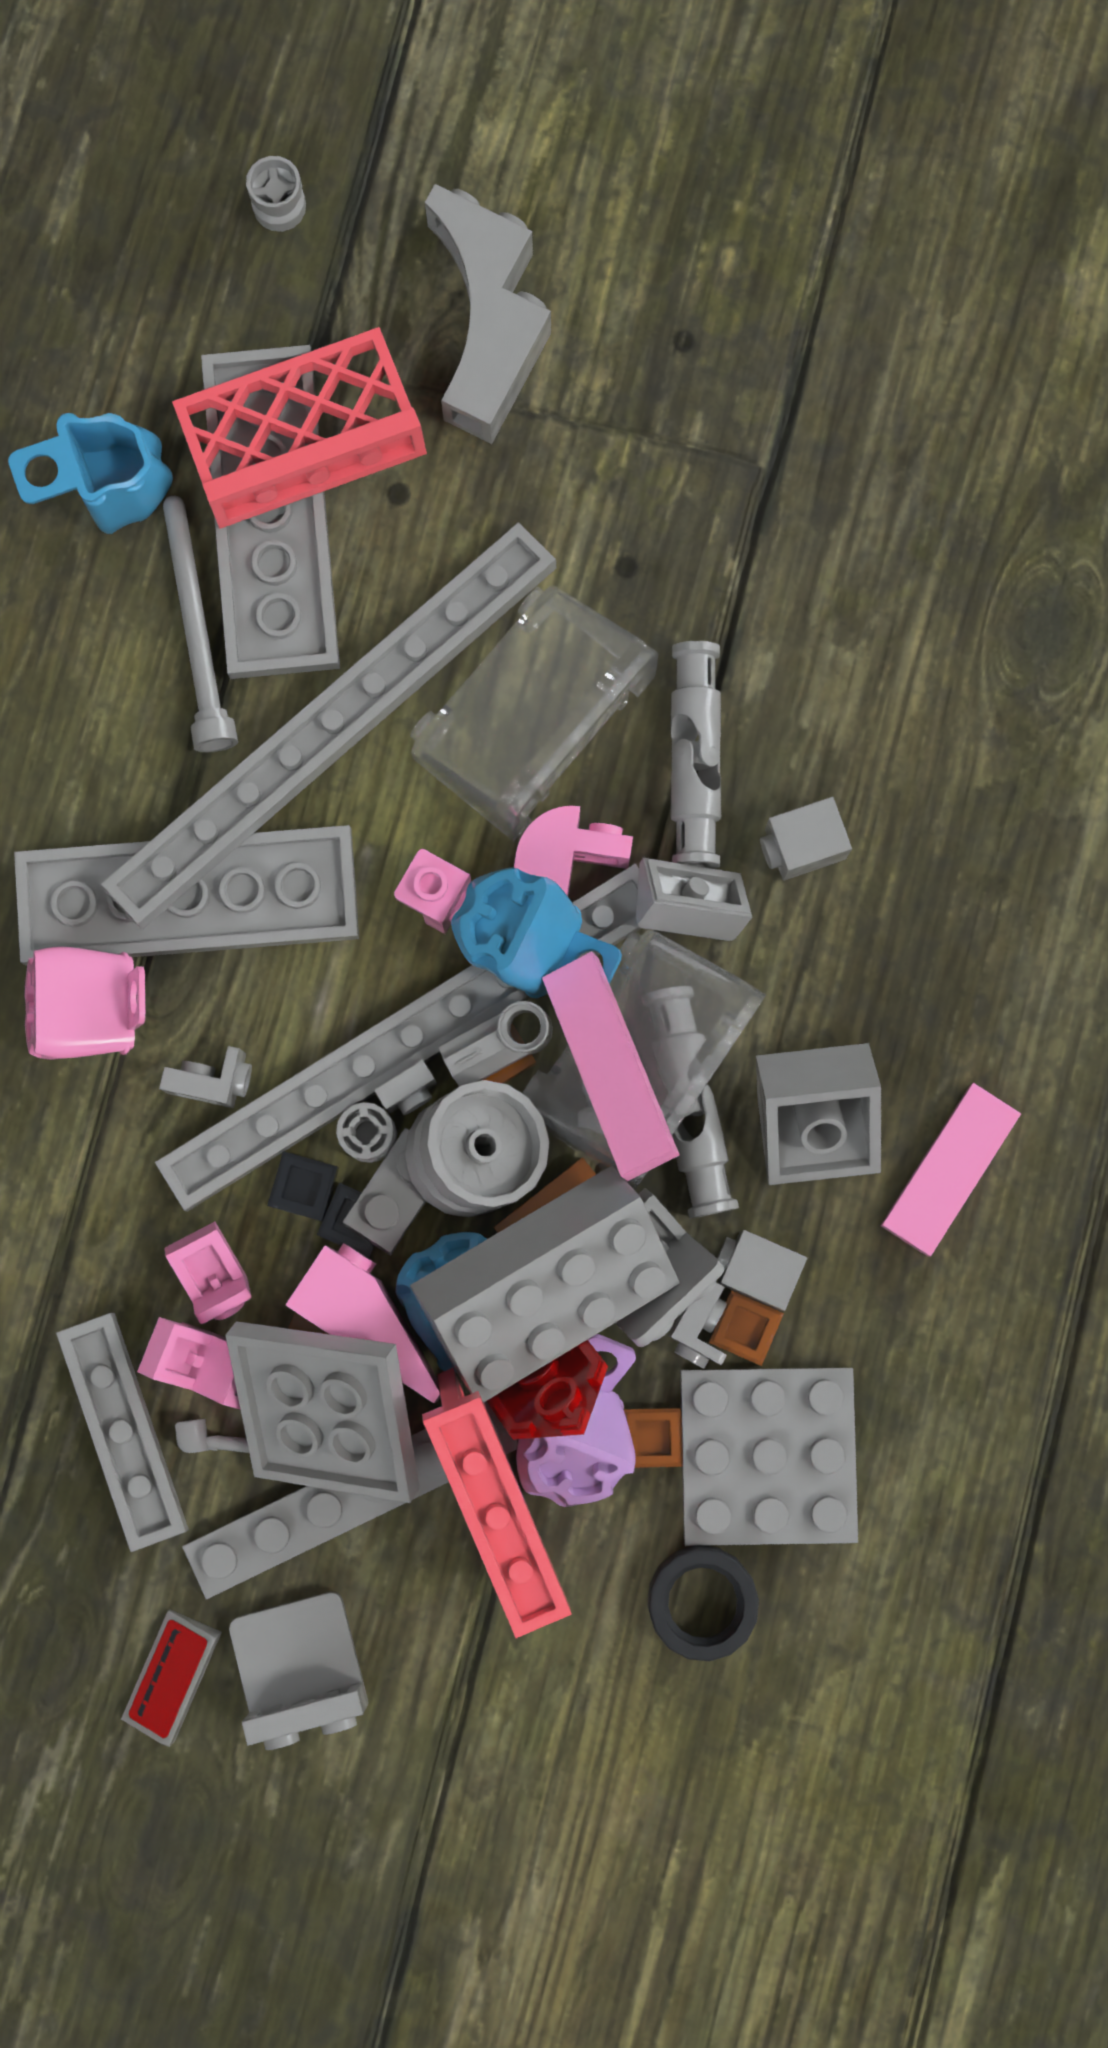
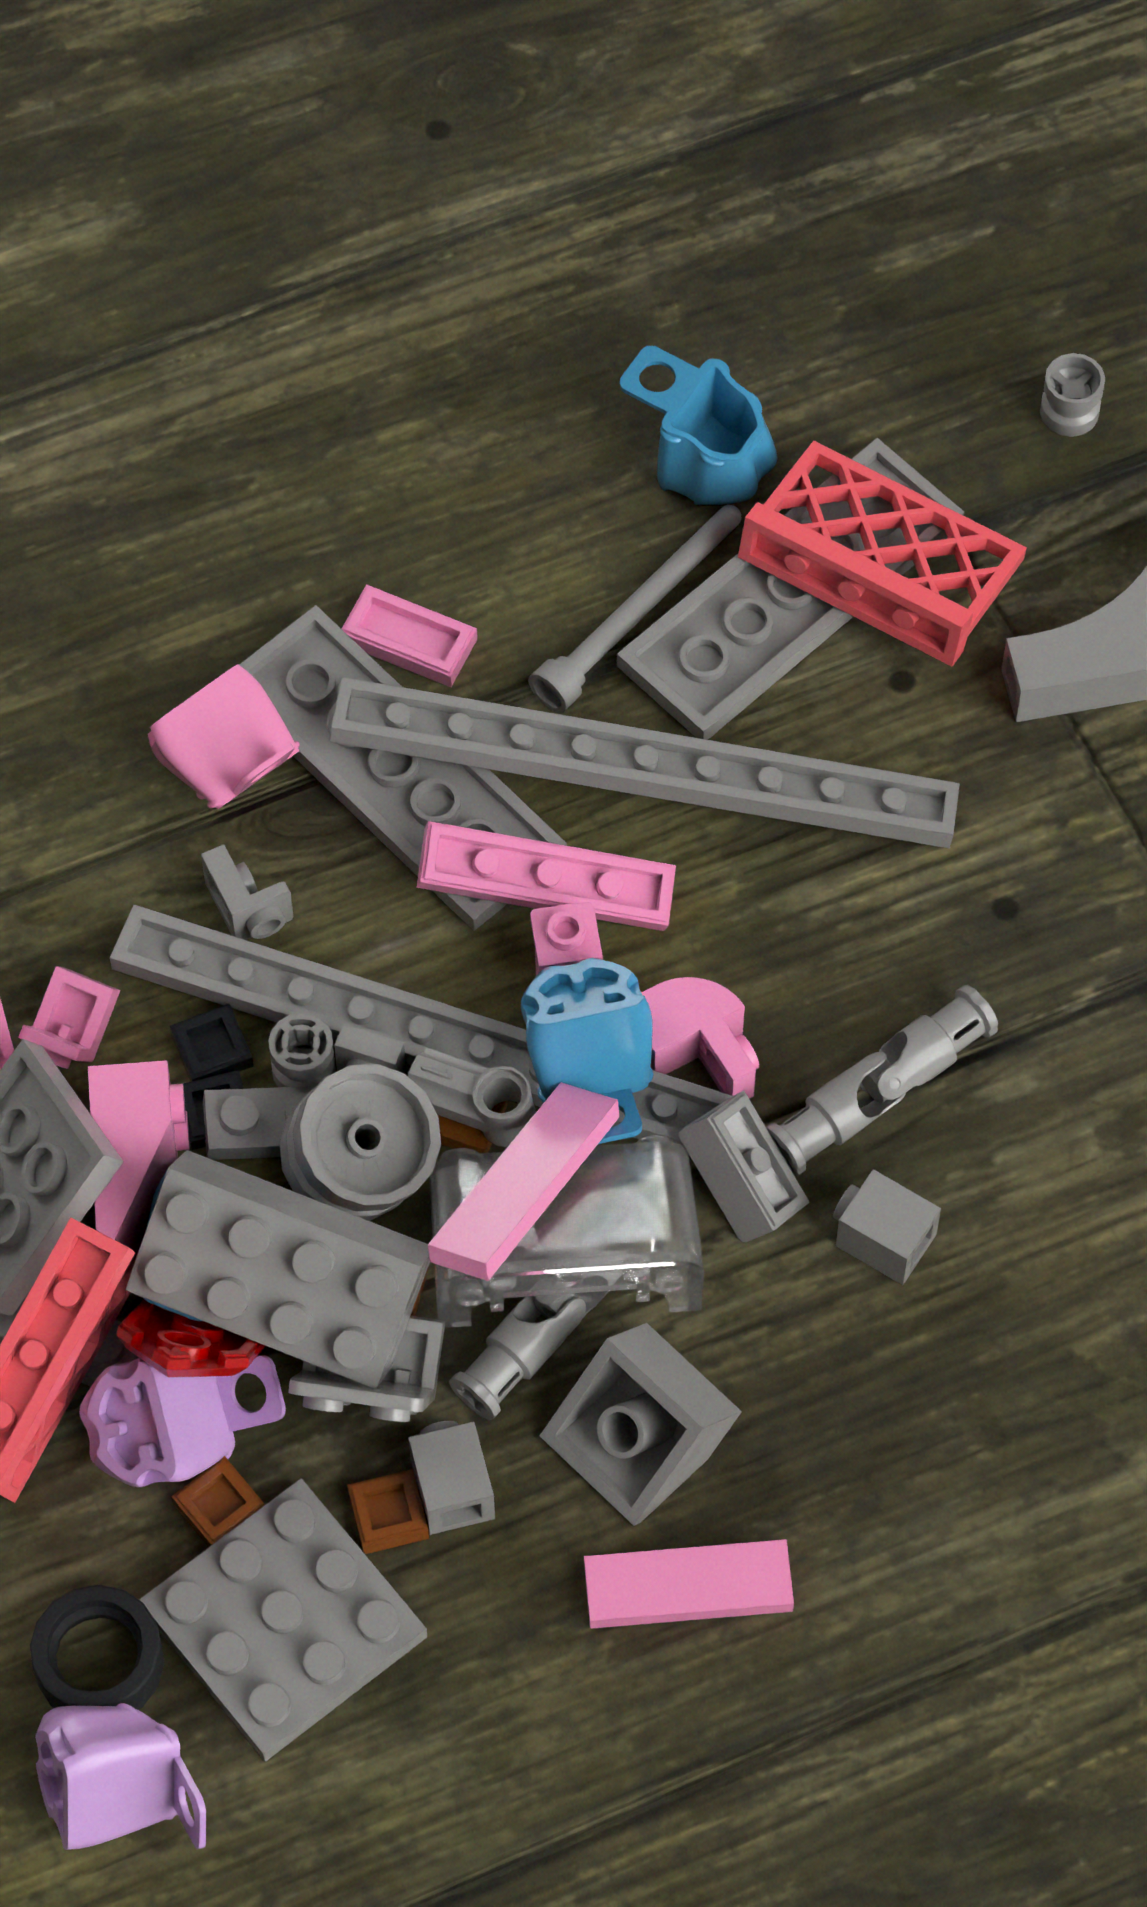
camera: 50 degrees right, 20 degrees down
clear windscreen [410,585,659,842] -> none
light grey bracket [668,1282,727,1369] -> none
none -> lavender piece [36,1703,206,1850]
none -> bright pink tile [342,584,477,687]
none -> bright pink tile [416,821,676,931]

